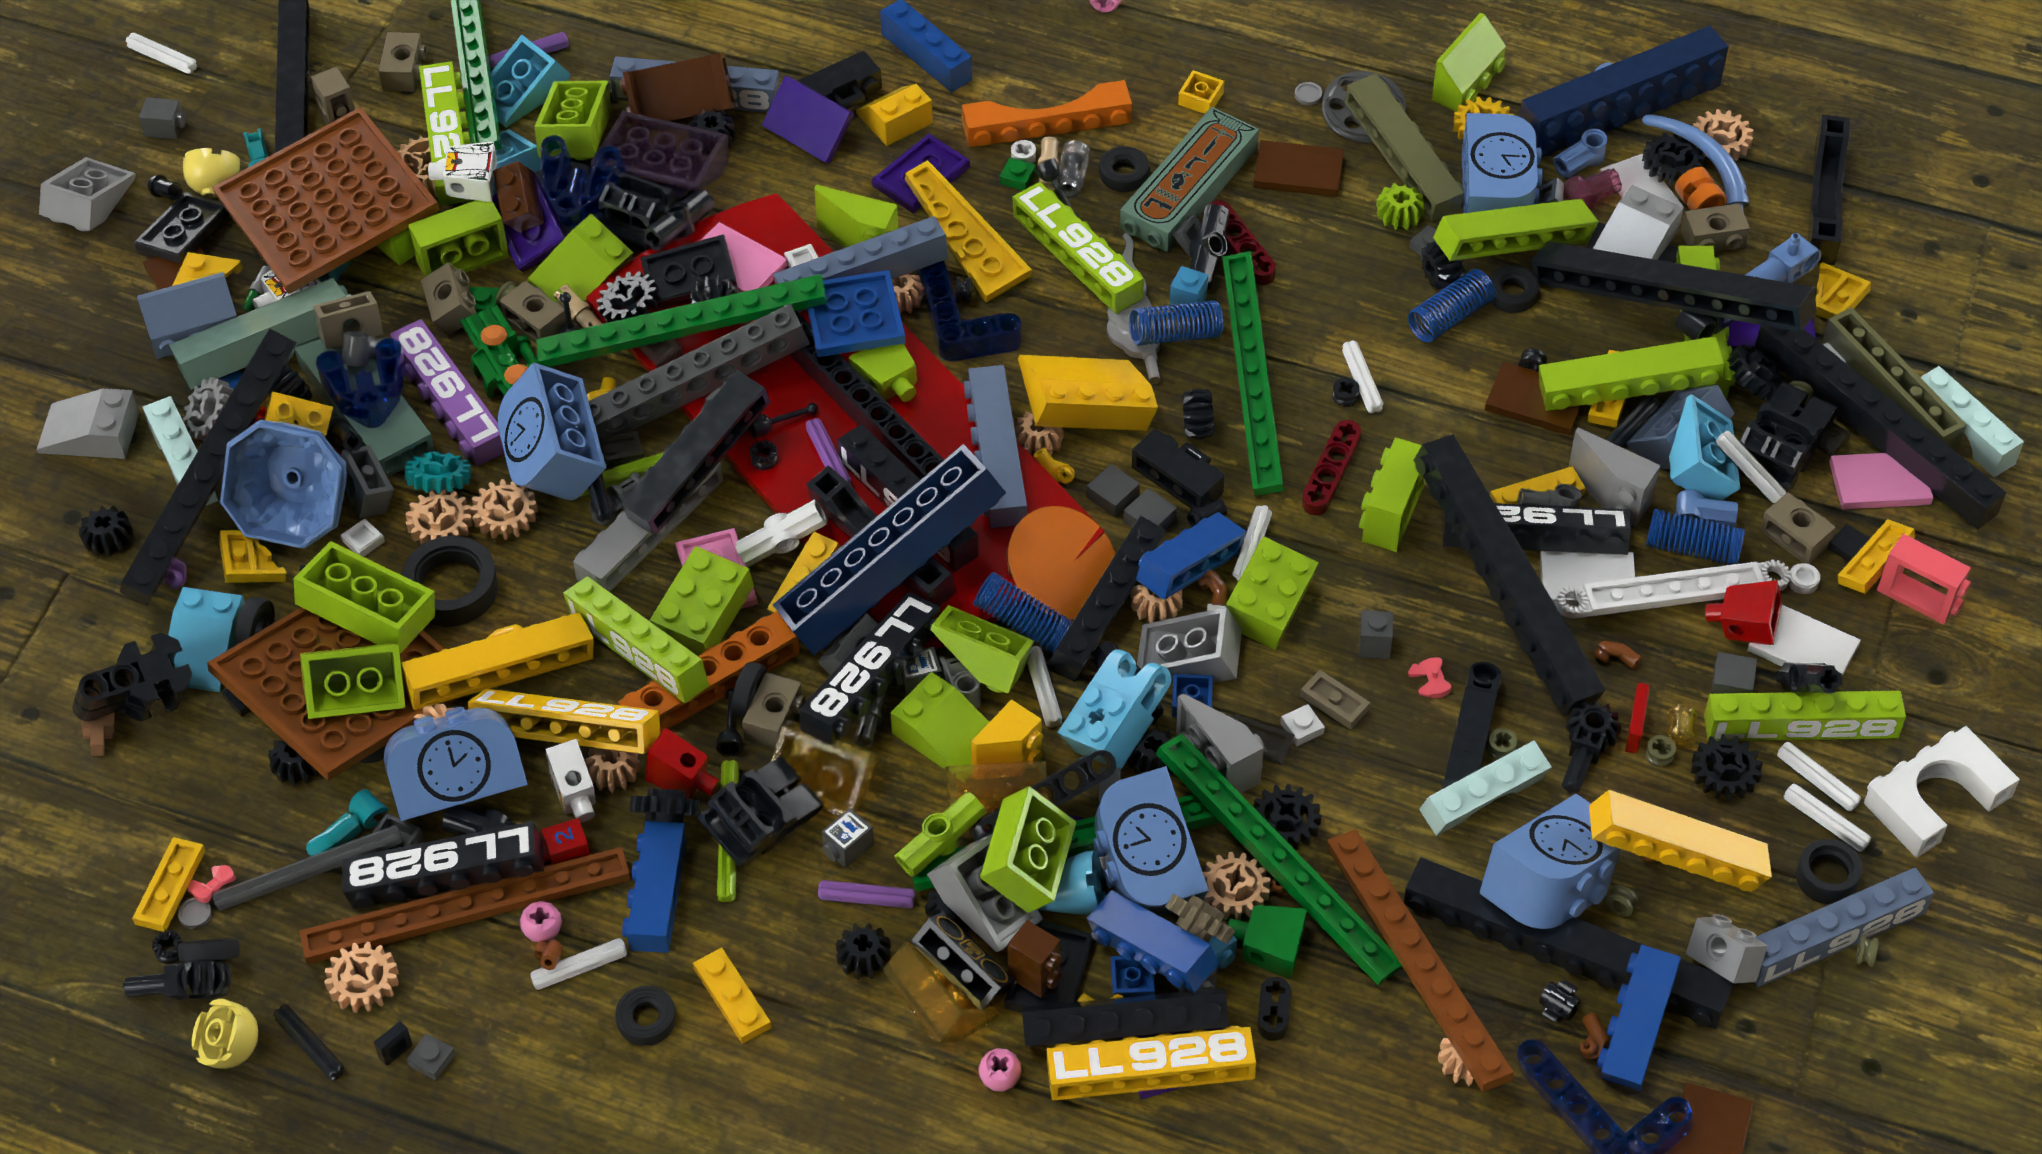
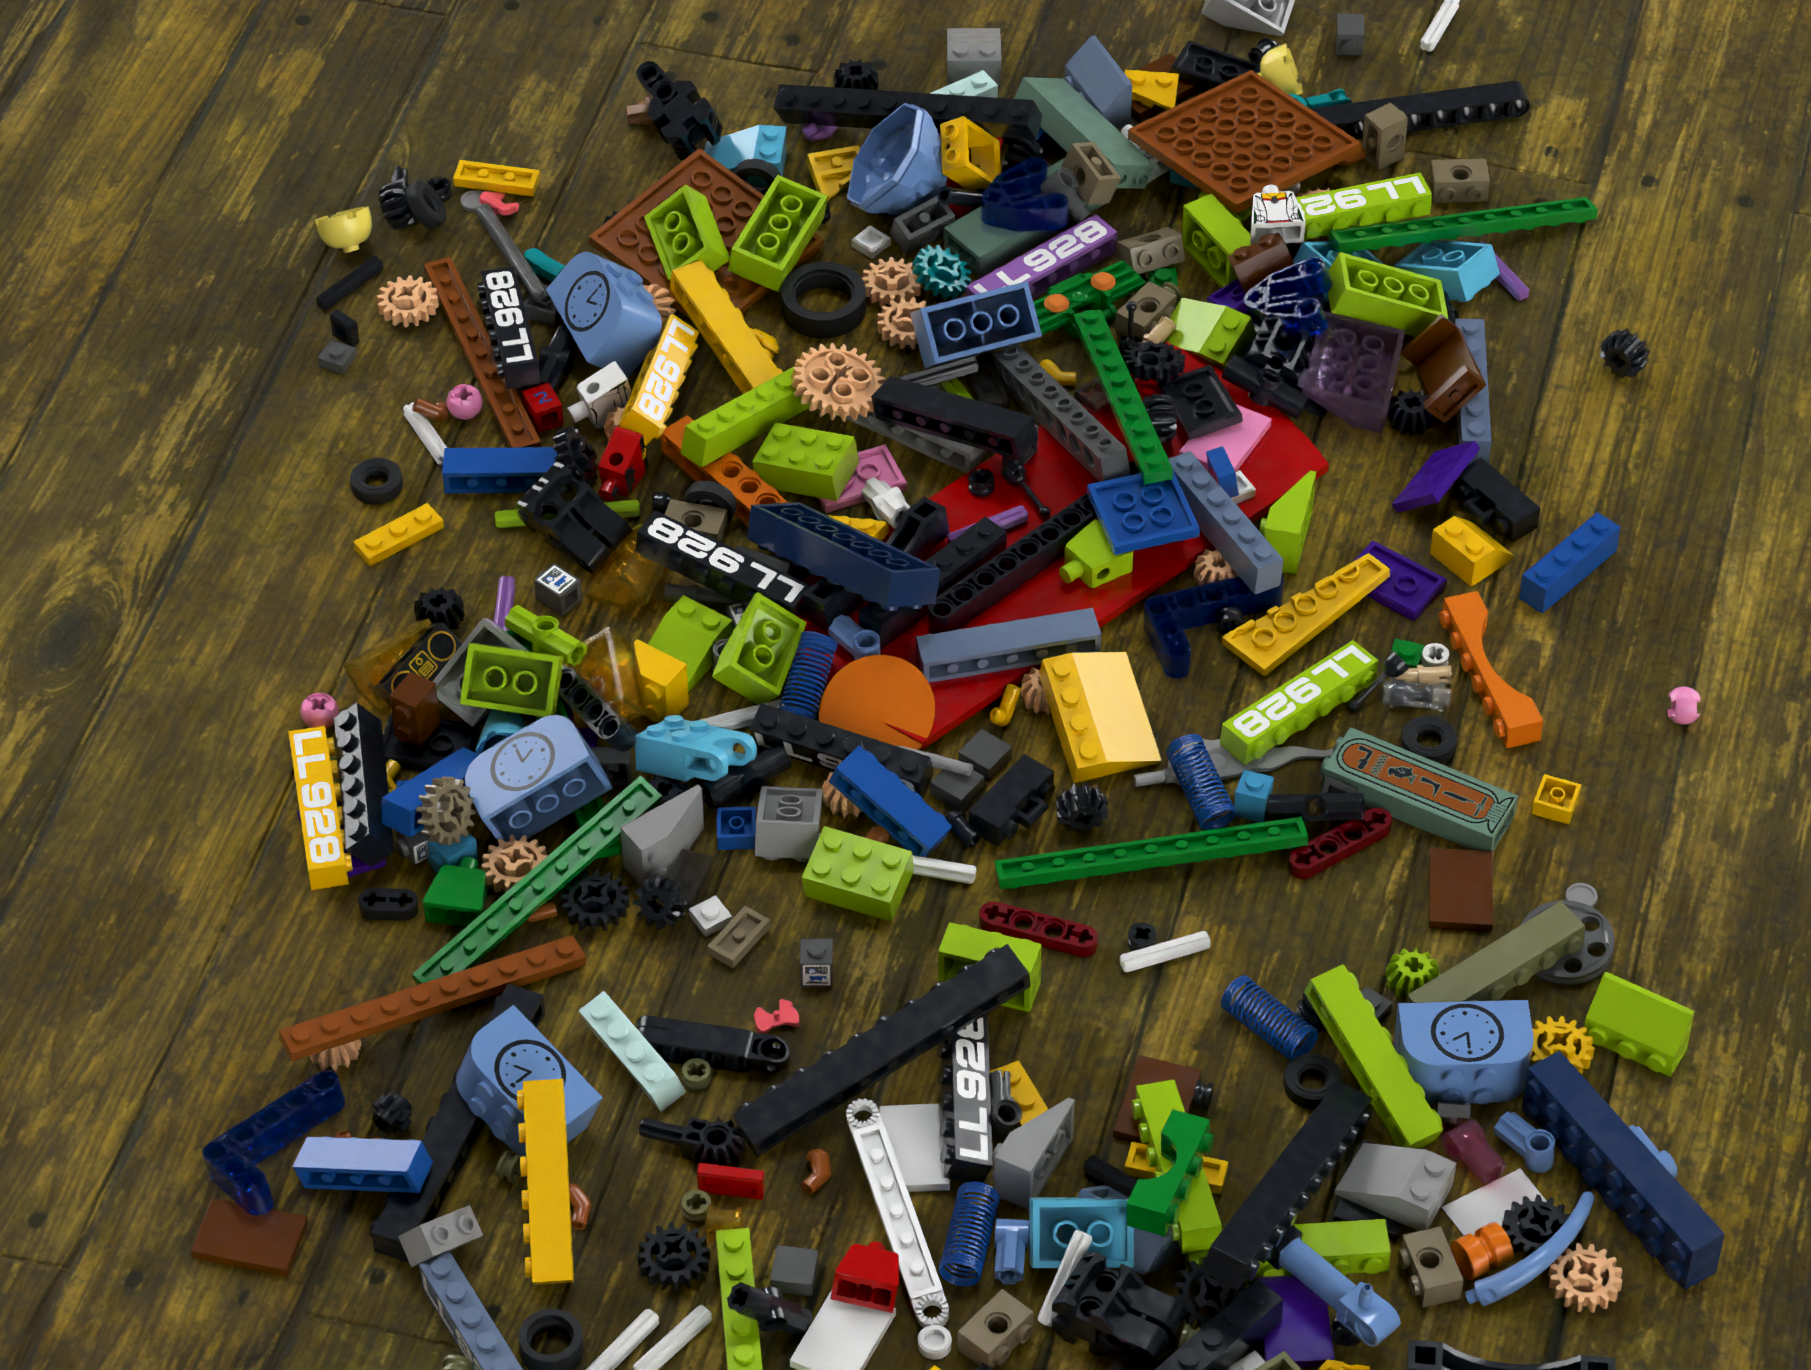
camera: 85 degrees right, 5 degrees down
none -> black gear [633,875,688,930]
none -> light nougat gear [791,343,885,422]
none -> medium blue piece [828,614,881,661]
none -> light grey piece [898,745,973,776]
none -> green arch [1127,1109,1214,1237]
none -> blue piece [1206,446,1239,498]

